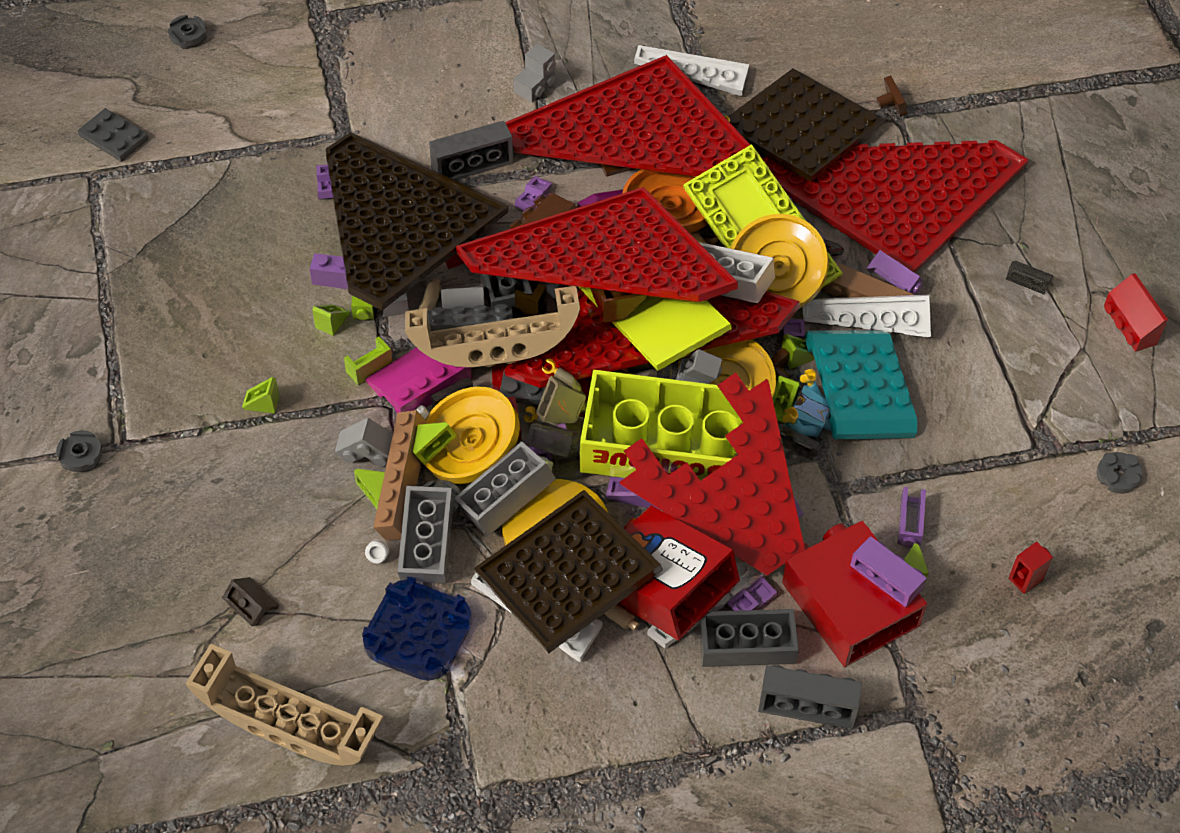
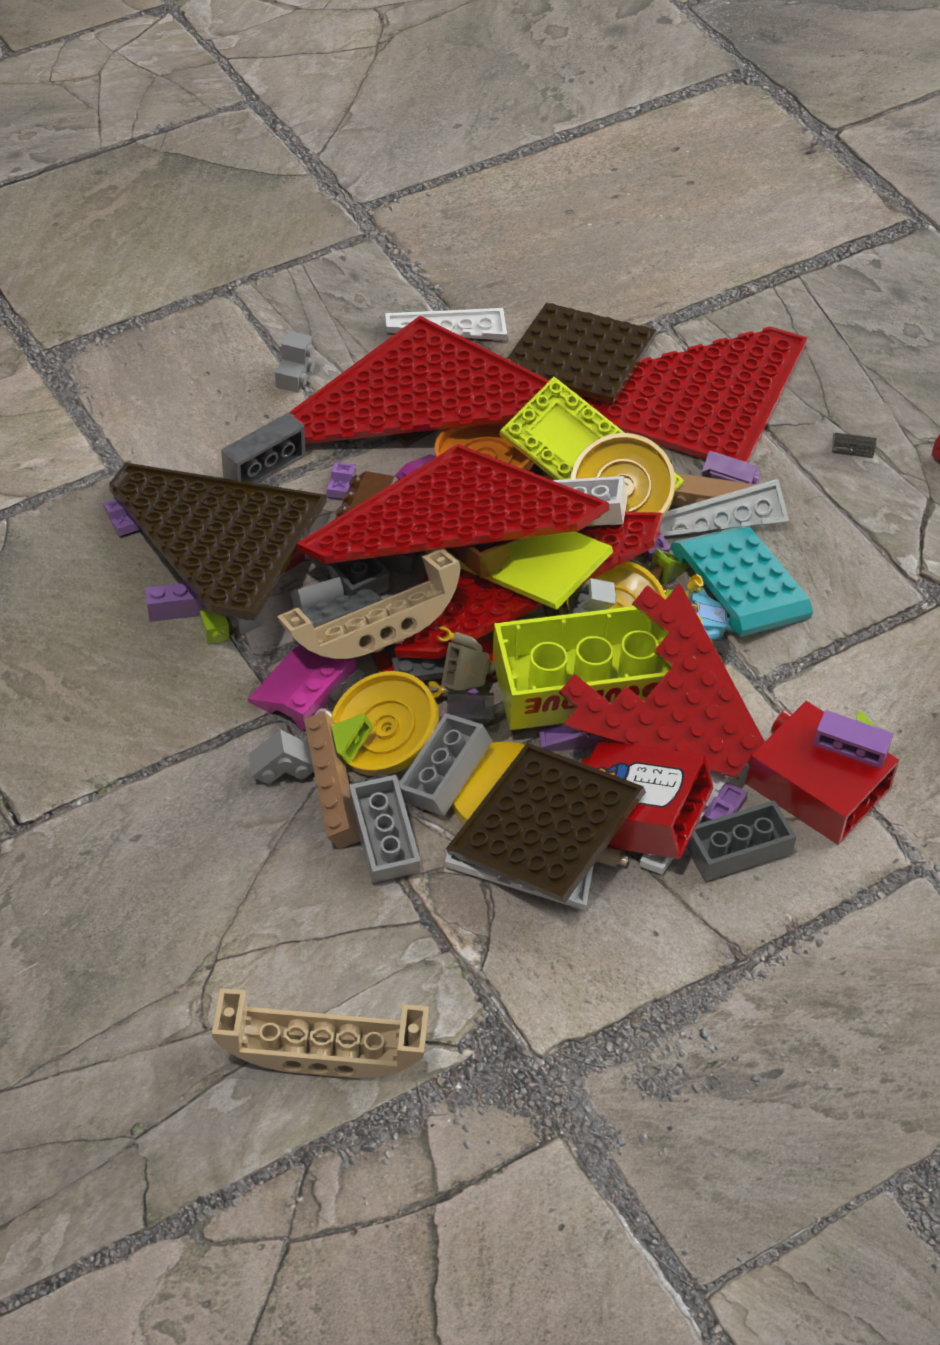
camera: 20 degrees left, 5 degrees down
dark brown panel [222,577,280,626] -> none
lime slope [242,377,280,414] -> none
lime slope [312,304,350,336] -> none
lime panel [344,336,393,385] -> none
lime slope [354,469,385,509] -> none
clear blue tile [362,576,472,681] -> none
white tile [365,540,389,563] -> none
tan cylinder [419,279,442,312] -> none
dark brown panel [515,283,547,318] -> none
dark grey brick [758,665,862,729] -> none
reddish brown tile [876,75,907,117] -> none
medium lavender window [897,487,926,548] -> none

